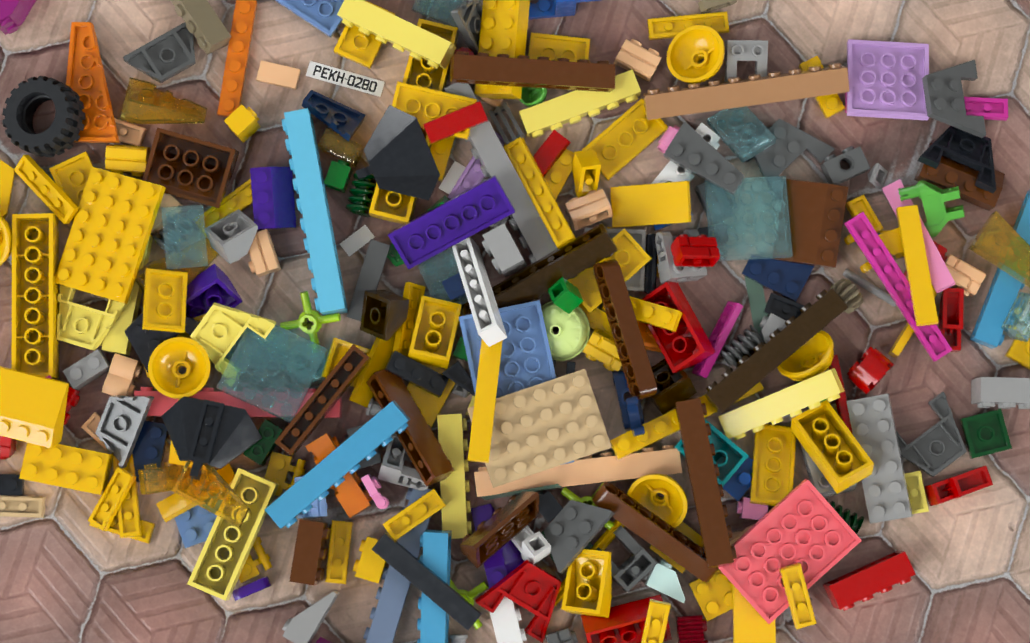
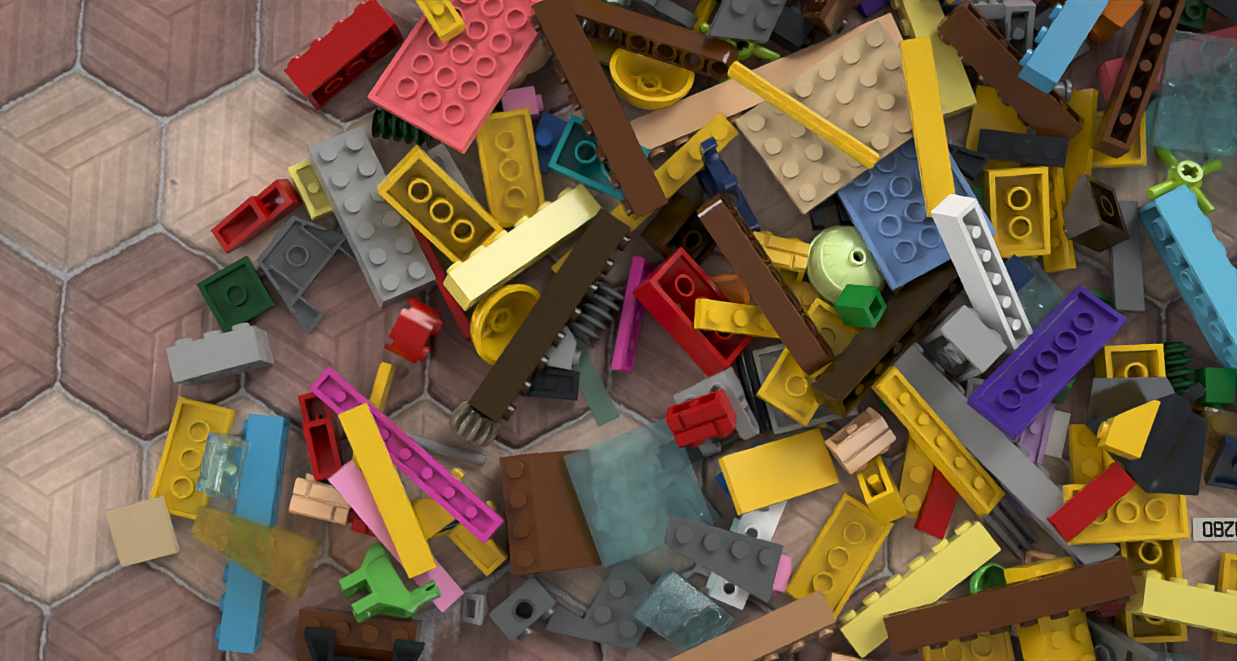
camera: 165 degrees right, 0 degrees up
white sticker [340,225,375,257] -> none
dark blue wing [741,256,814,302] -> none
none -> yellow axle [727,61,880,169]
none -> yellow slope [1097,400,1160,460]

